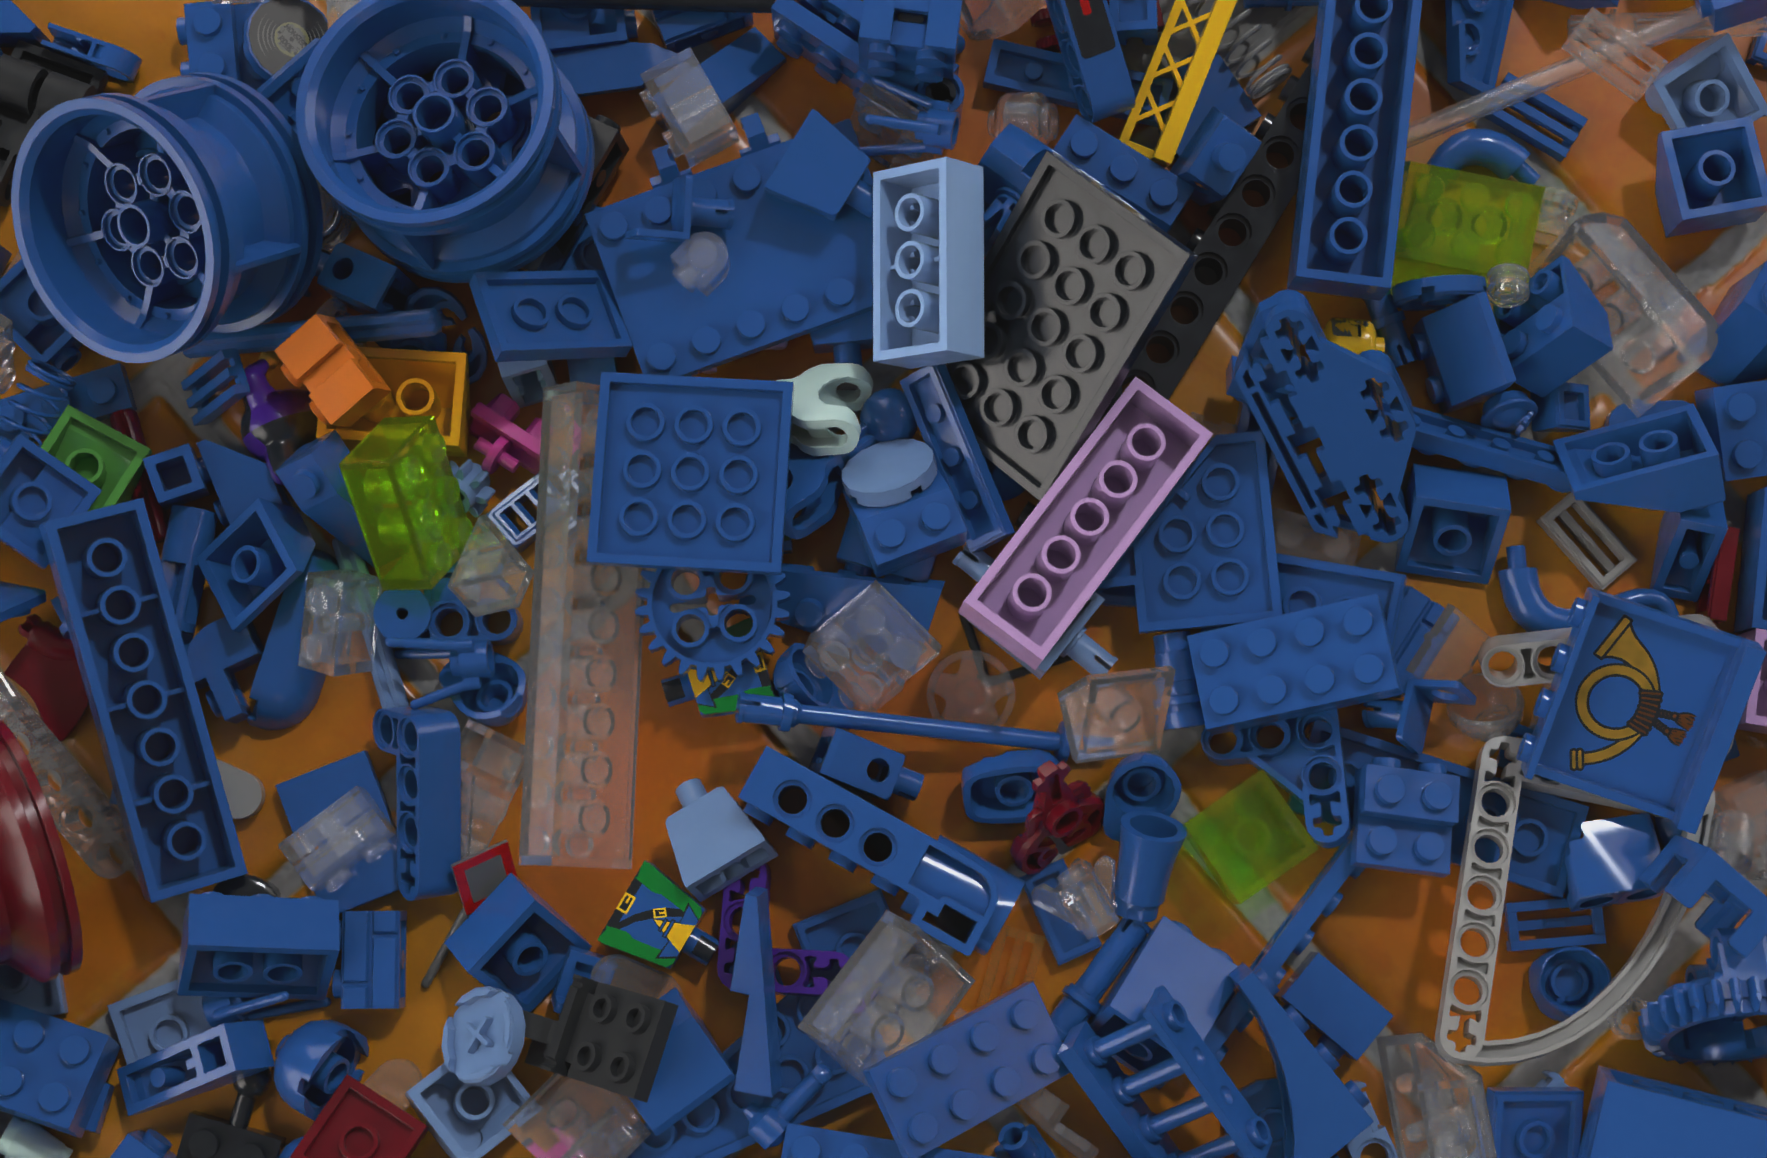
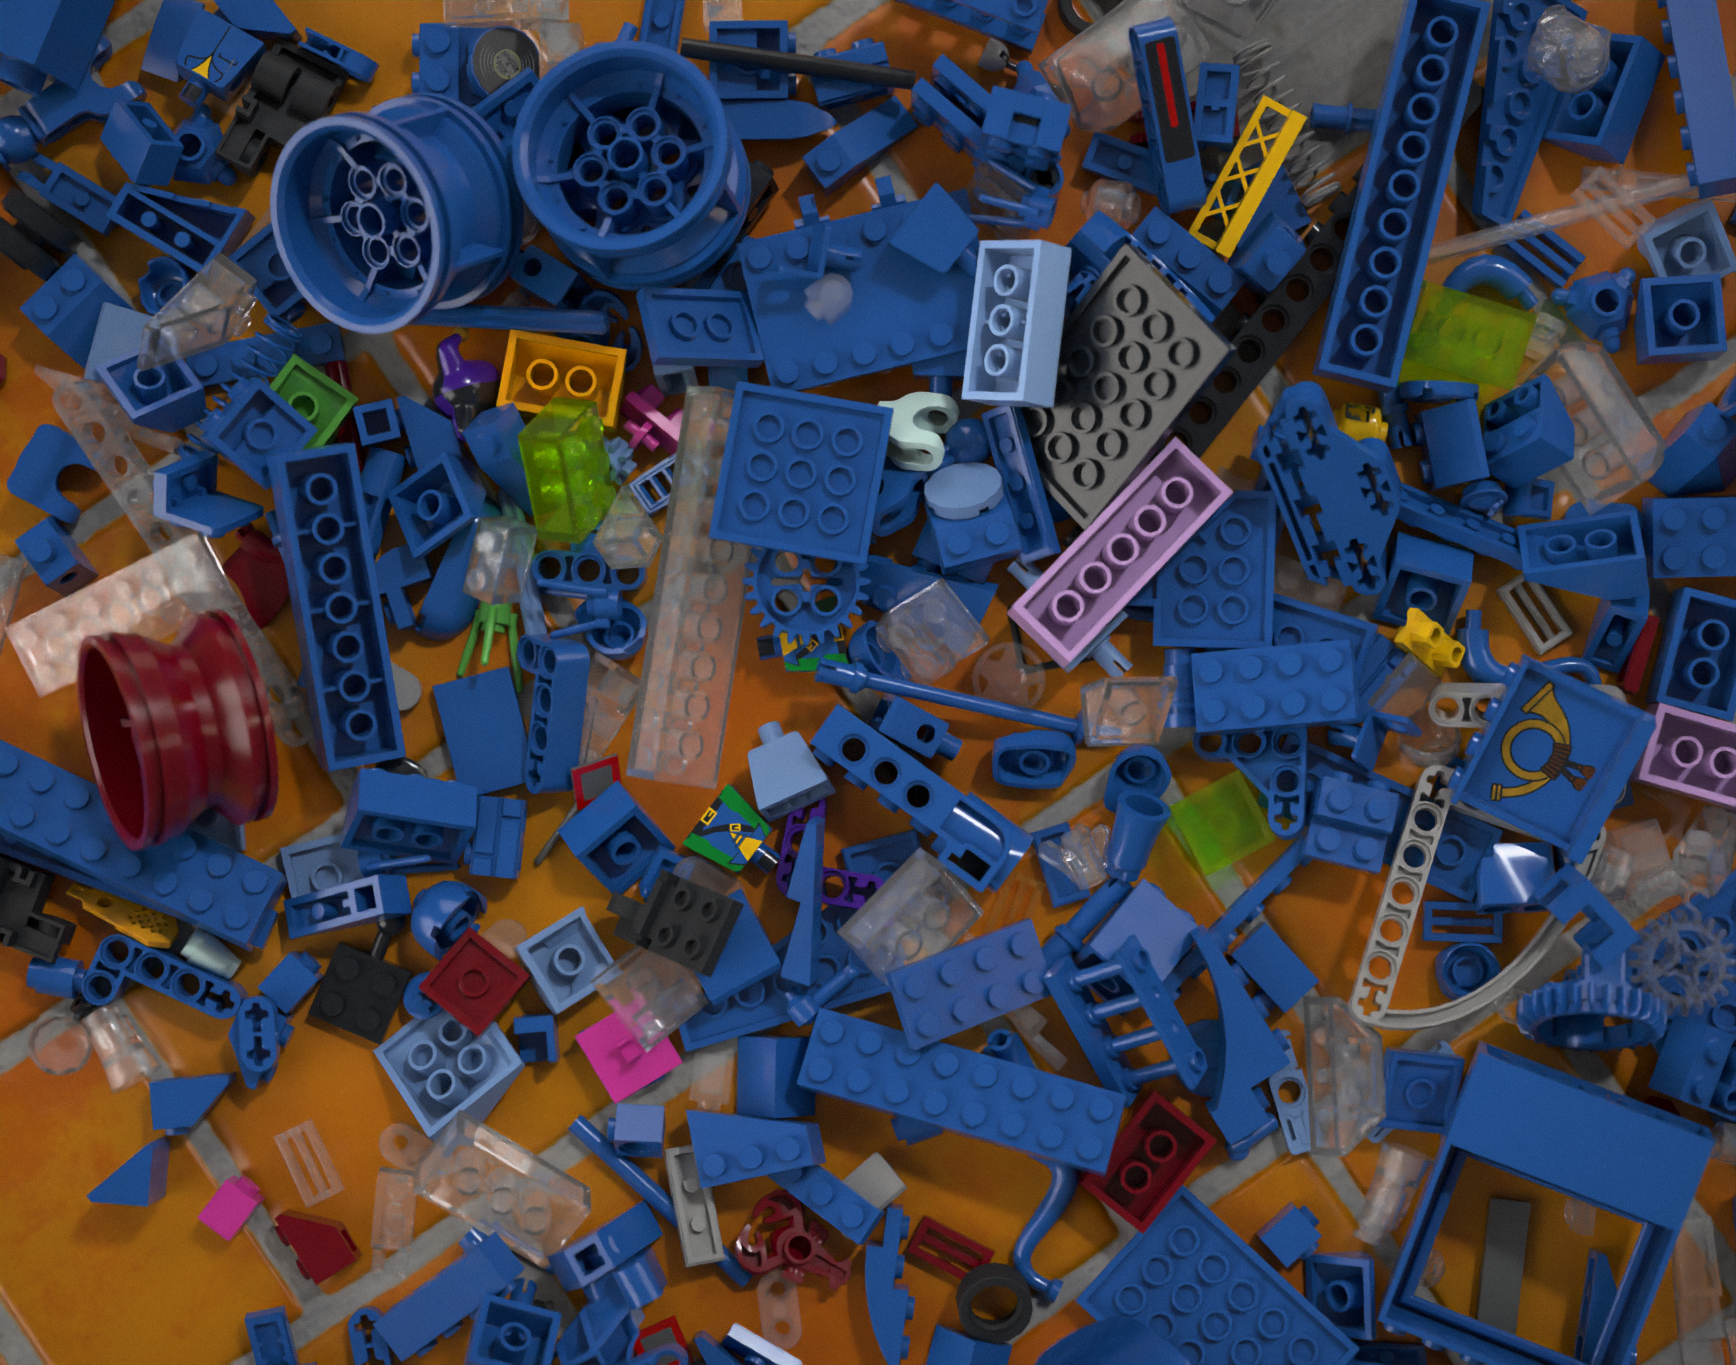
camera: 15 degrees right, 5 degrees up
blue tile [181,348,250,426] -> none
orange brick [274,313,392,427] -> none
clear brick [278,786,397,893] -> none
blue wheel [373,585,432,638] -> none
medium blue tile [441,986,526,1086] -> none
clear brick [639,47,740,168] -> none
dark red animal [1009,760,1104,875] -> none
clear bush [1486,263,1530,308] -> none
none -> bright green plant [457,598,523,693]
none -> yellow hips [1394,607,1465,677]
none -> blue rock [1550,267,1636,354]

